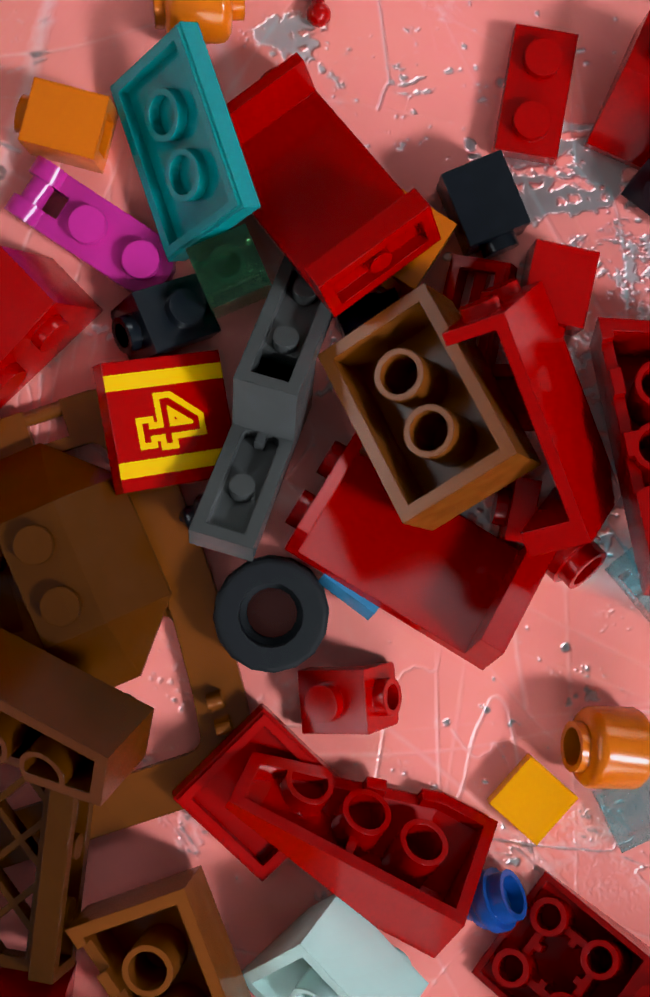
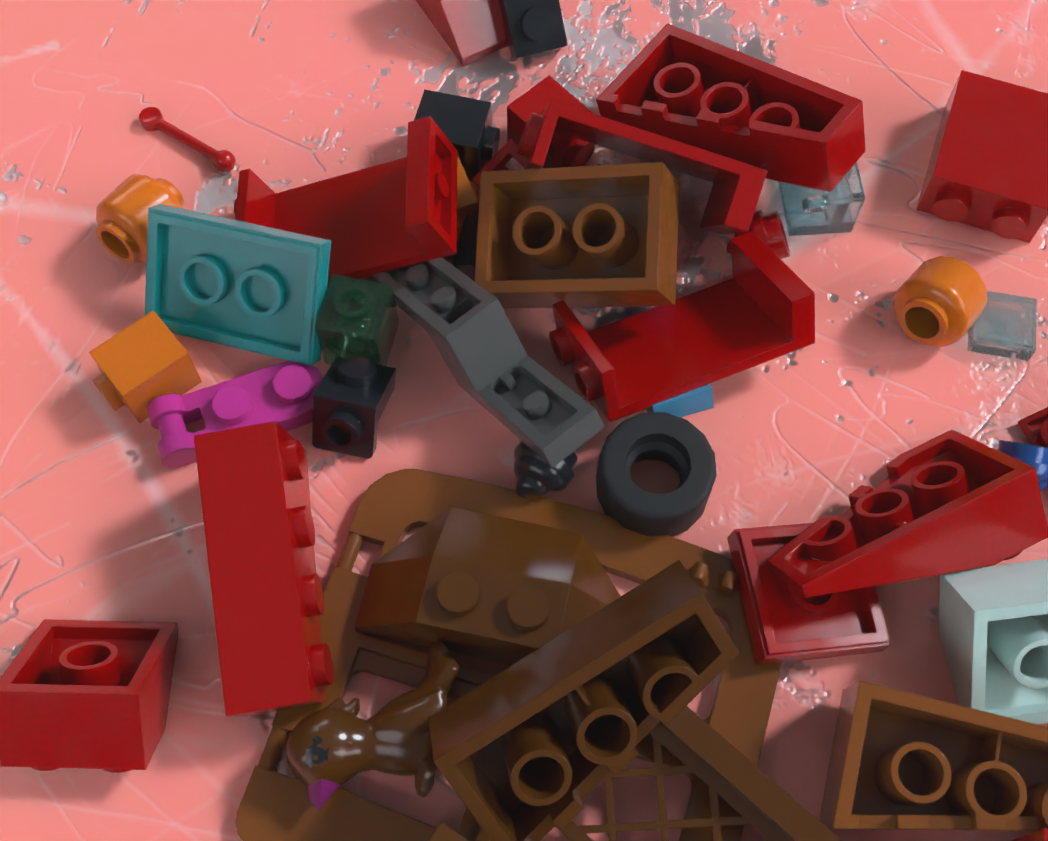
camera: 55 degrees left, 25 degrees down
red tile [92,350,232,495] -> none
red bracket [297,662,402,735] -> none
light orange tile [487,753,578,846] -> none
red plate [490,477,542,543] -> none
red plate [492,24,579,165] -> none

